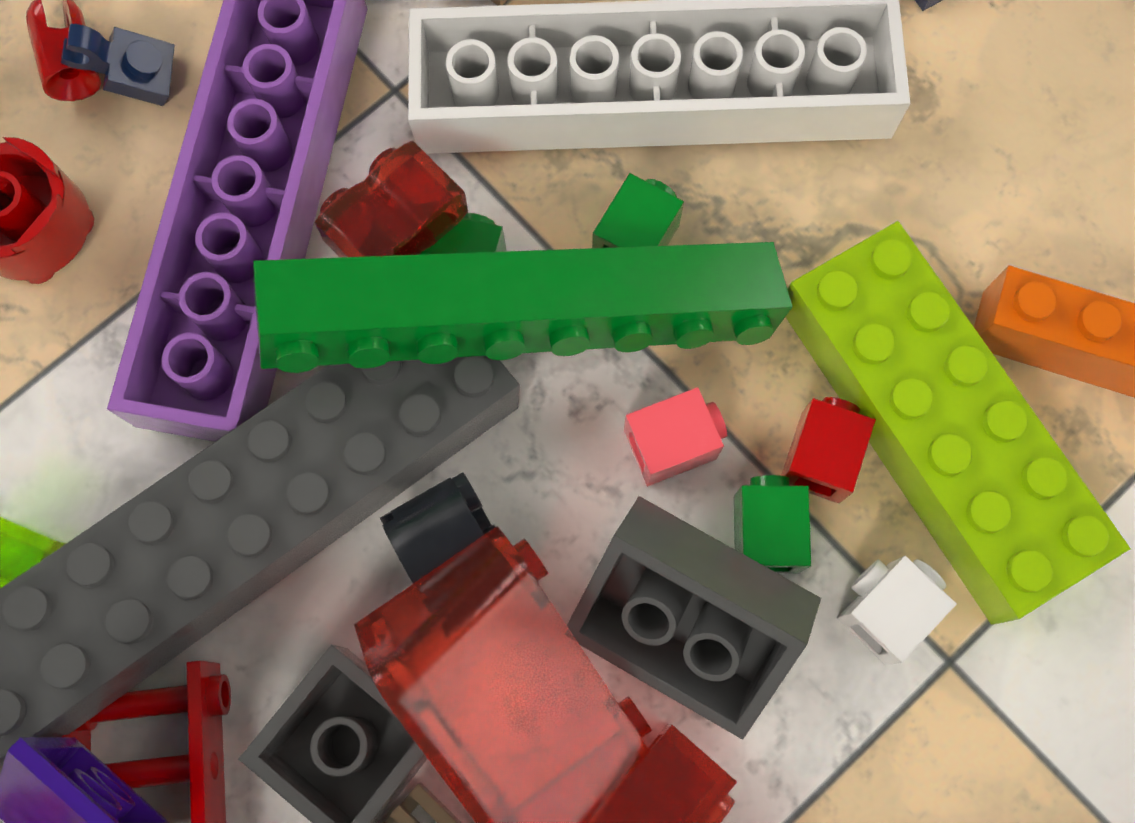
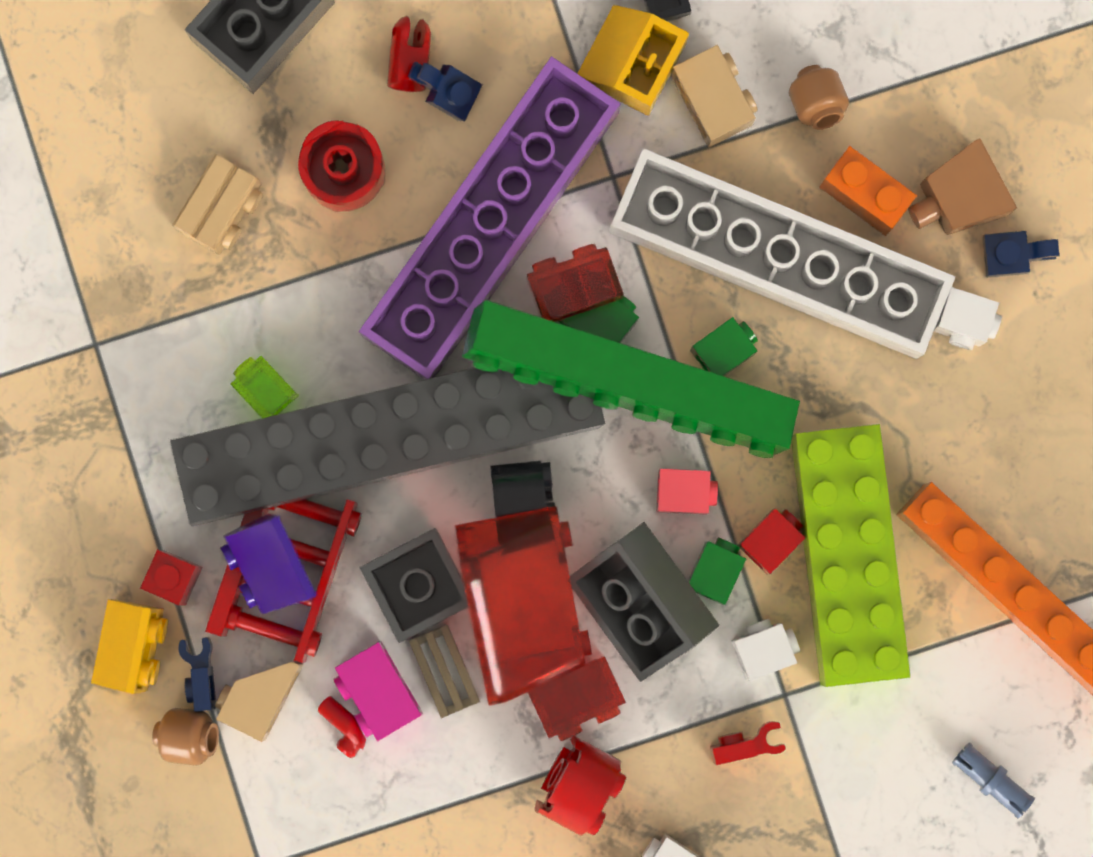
camera: 20 degrees right, 10 degrees up
none -> red plate [710,721,786,765]
none -> white brick [934,287,1002,350]

